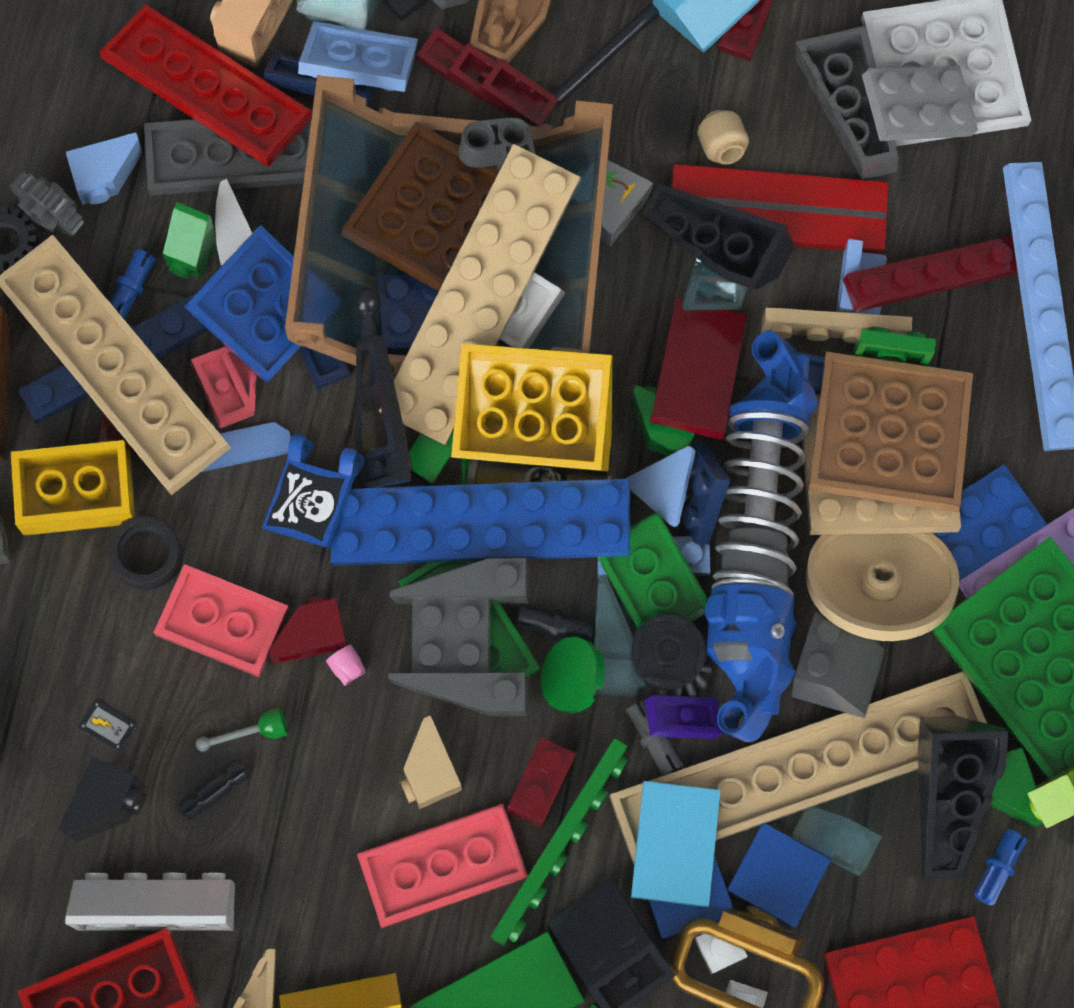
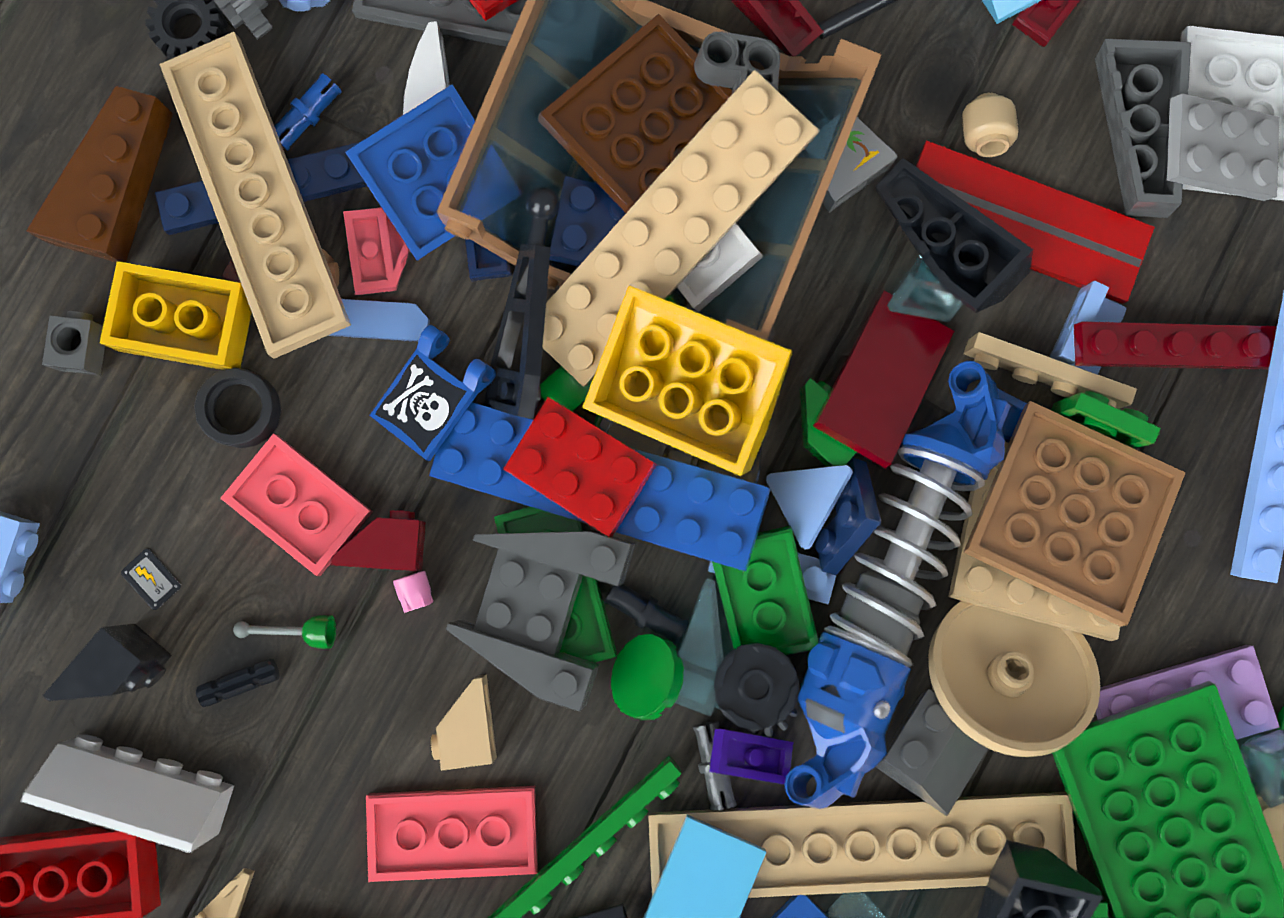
camera: 20 degrees right, 10 degrees up
slope [163,202,217,279] -> none
dark red brick [507,737,576,829] -> none
blue plate [933,465,1047,581] -> none
none -> red plate [504,397,657,537]

